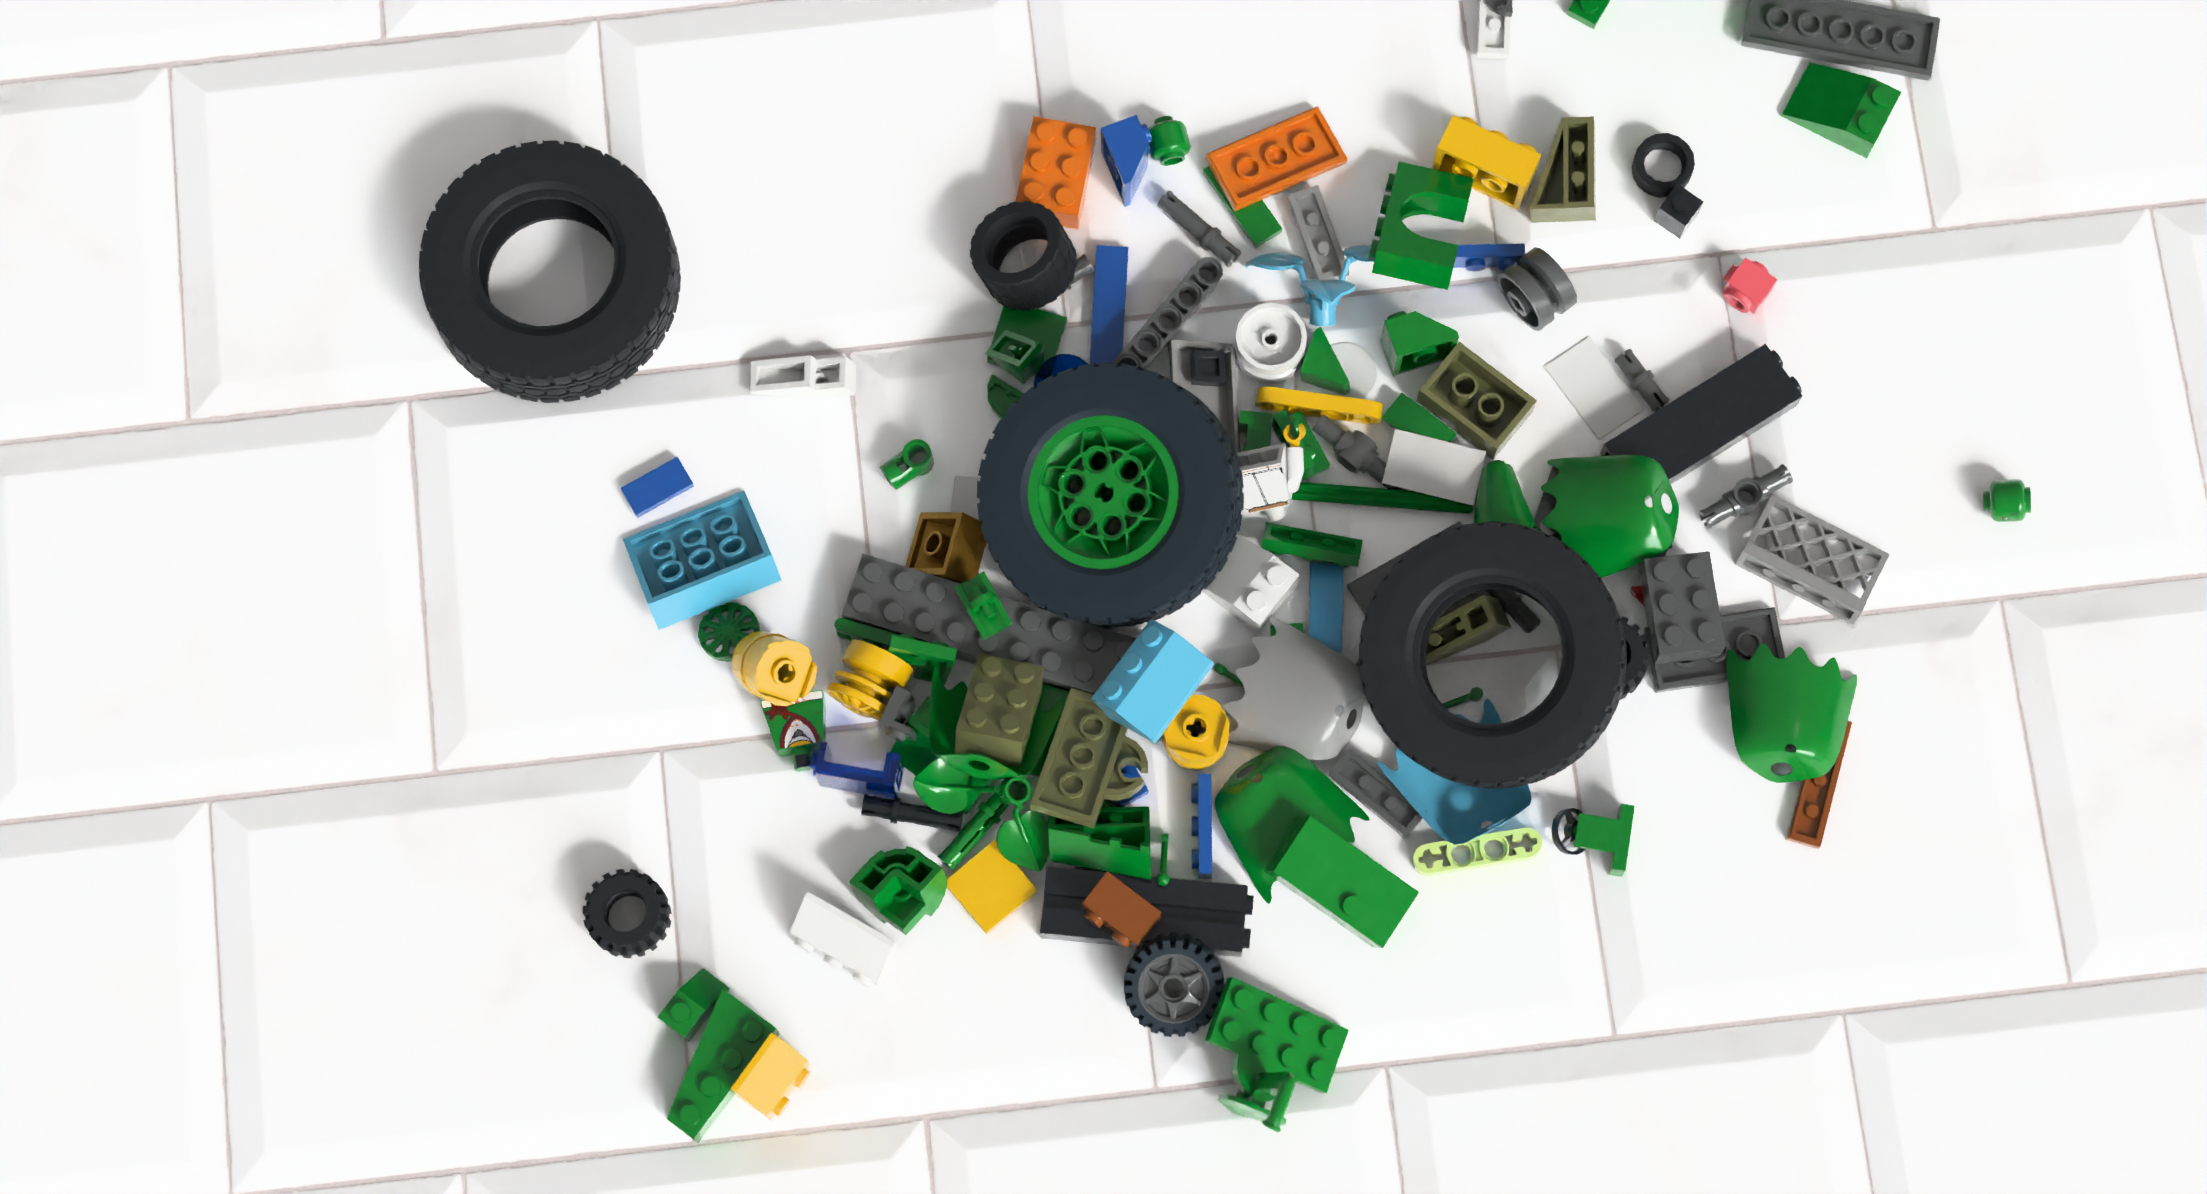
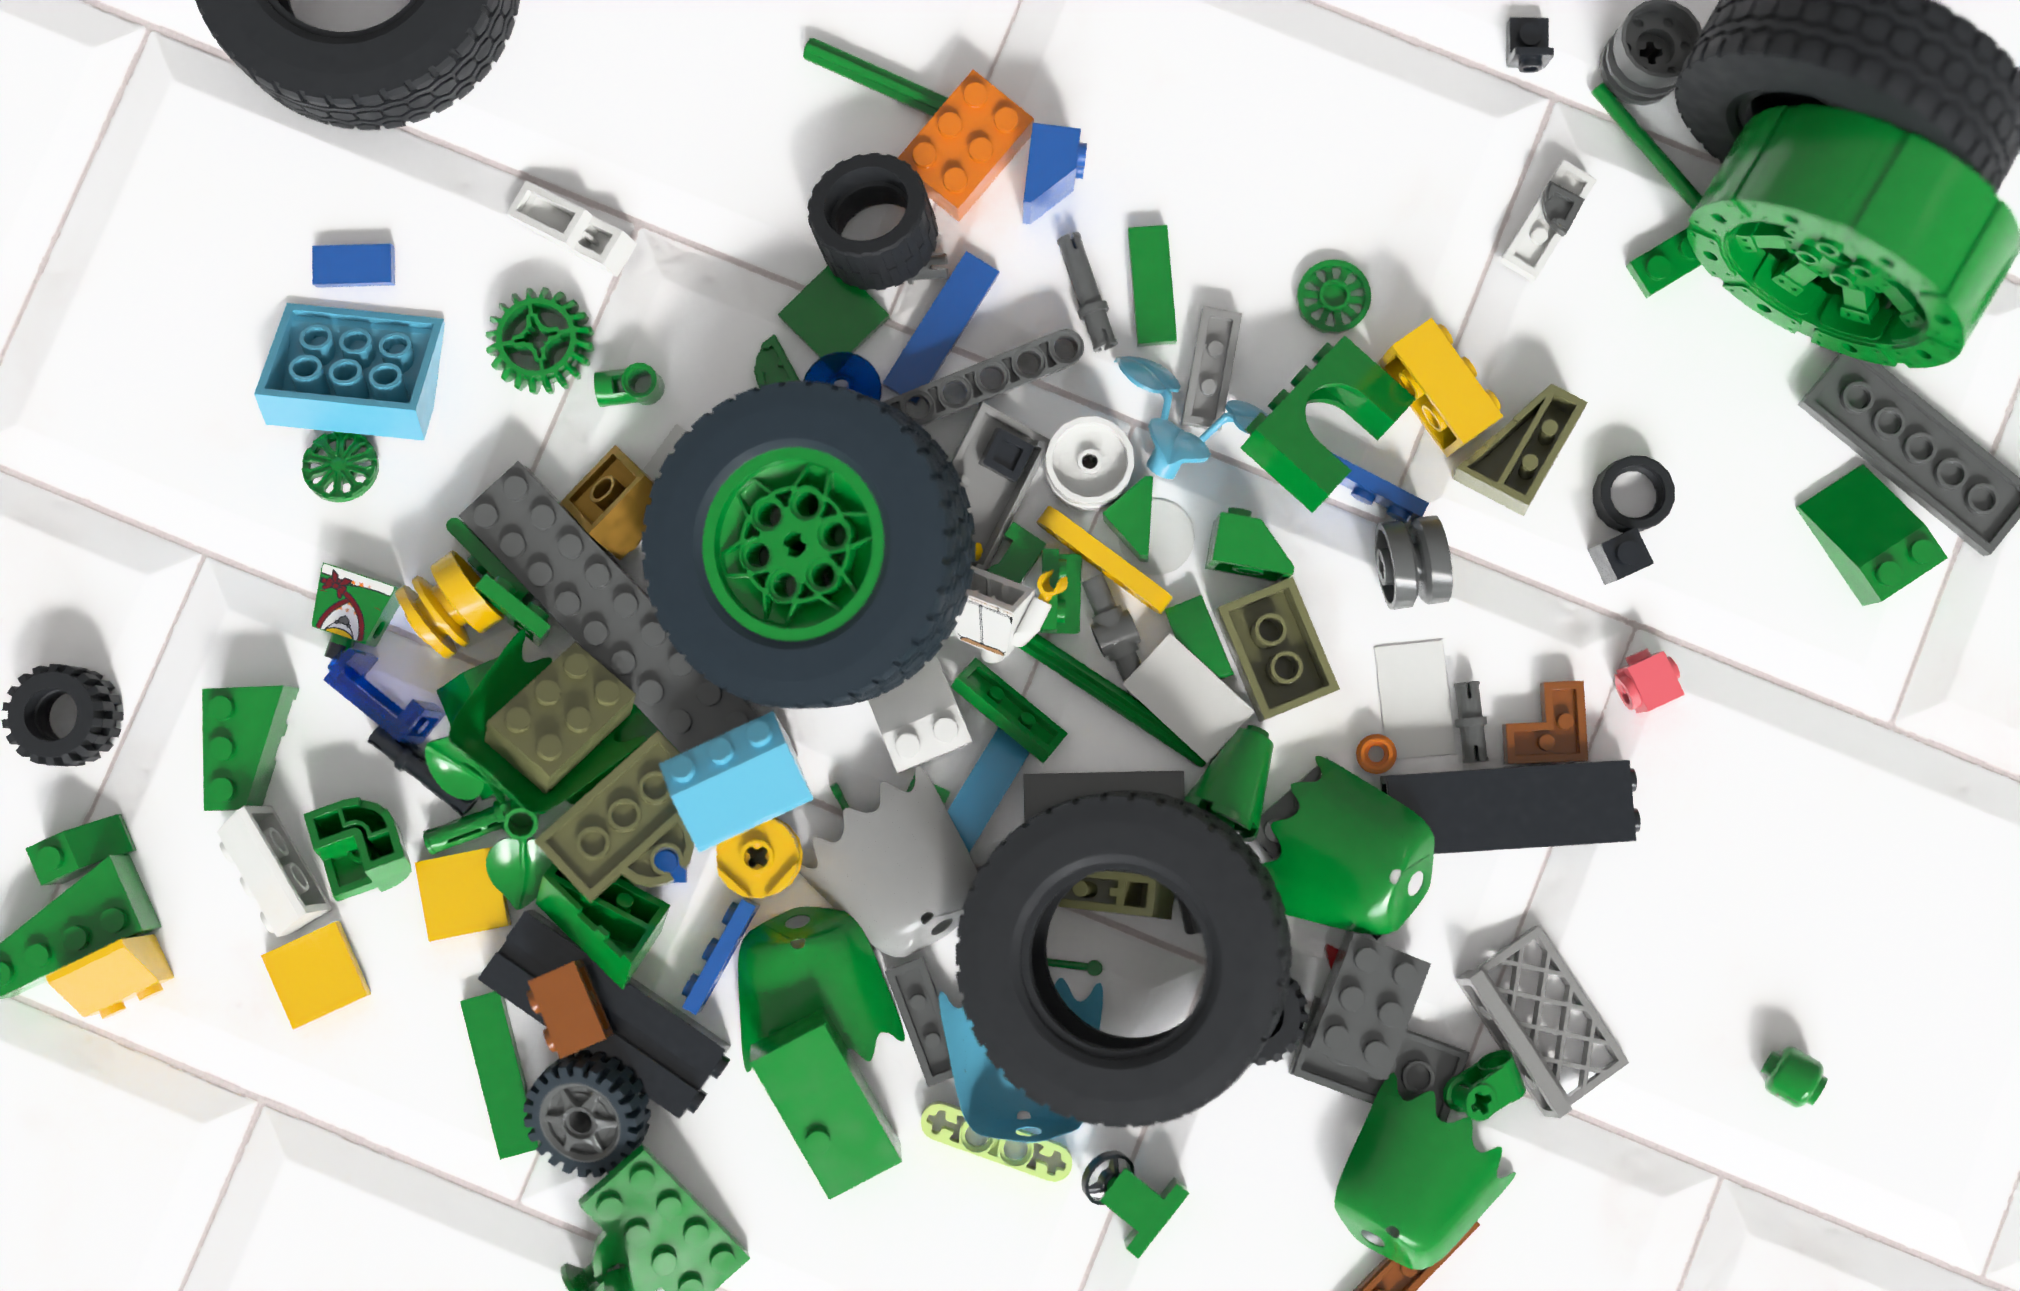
camera: 25 degrees right, 10 degrees up
yellow piece [732,631,817,706] -> none
dark grey bracket [879,686,918,742] -> none
green hips [955,571,1012,640] -> none
green slope [985,329,1044,385] -> none
green head [1148,116,1191,166] -> none
green hinge [1156,833,1170,886] -> none
orange tile [1205,106,1348,212] -> none
dark grey pin [1698,464,1793,530] -> none
none -> green wedge [202,685,300,811]
none -> yellow tile [261,921,371,1030]
none -> green tile [460,991,541,1160]
none -> green gear [485,287,595,395]
none -> green axle [803,38,948,117]
none -> green wheel [1296,259,1371,335]
none -> orange plate [1356,734,1397,774]
none -> green piece [1443,1050,1526,1121]
none -> dark orange plate [1502,680,1589,764]

